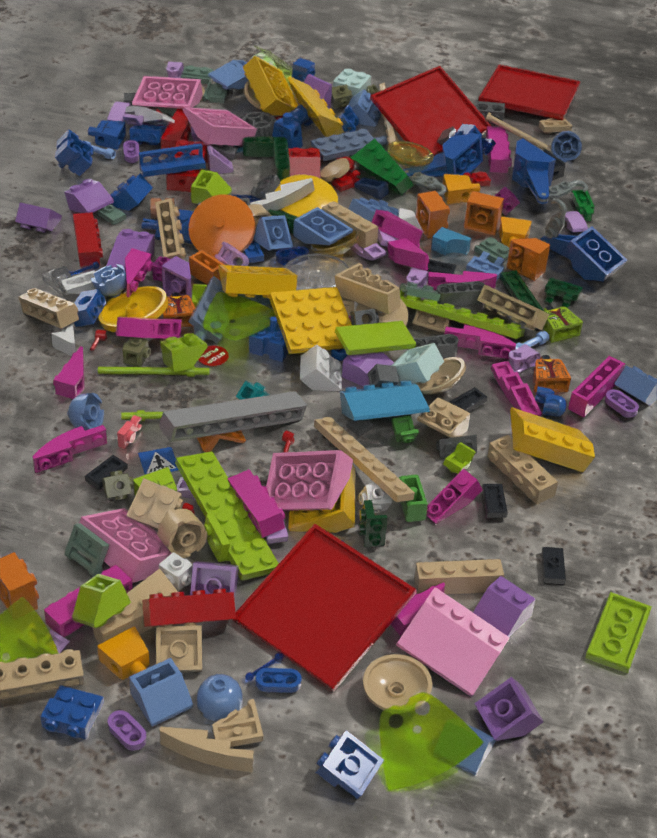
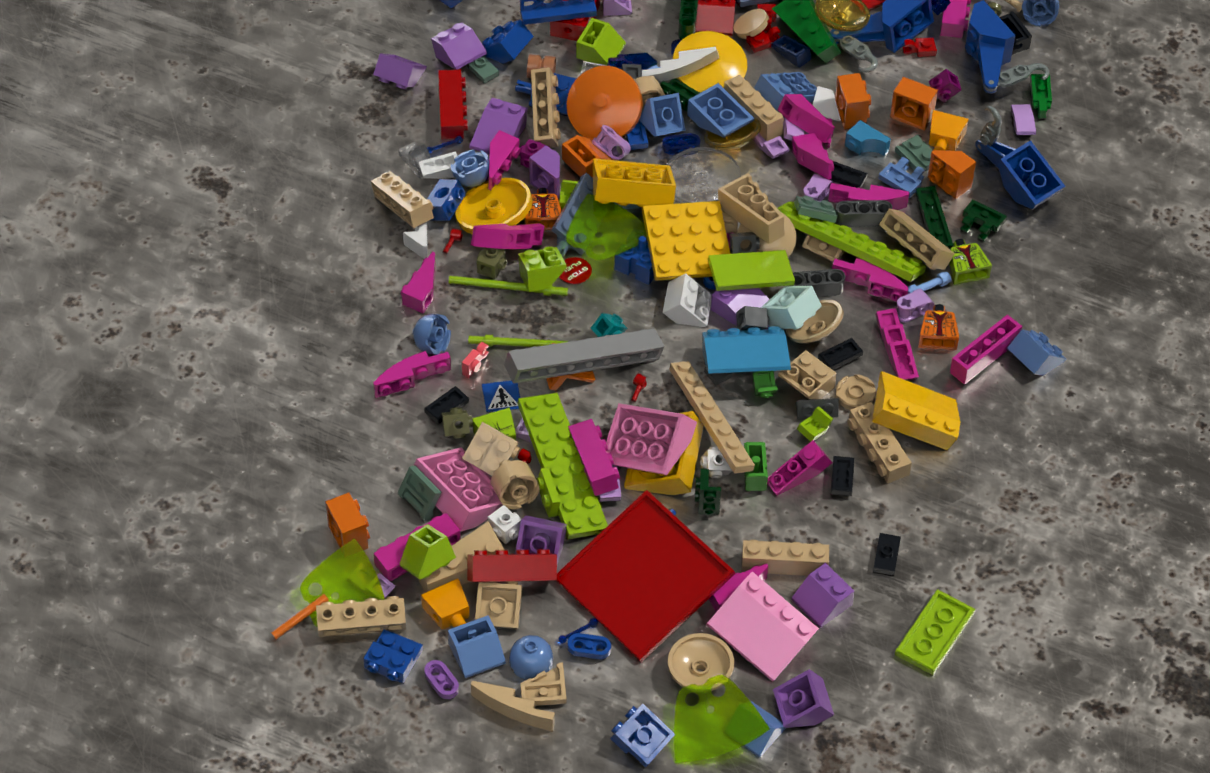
camera: 10 degrees right, 10 degrees up
dark grey tile [251,175,280,199] -> none
light orange torso [442,174,480,204] -> none
blue piece [535,386,567,417] -> none
medium lavender plate [605,390,639,418] -> none
none -> tan tile [835,375,877,410]

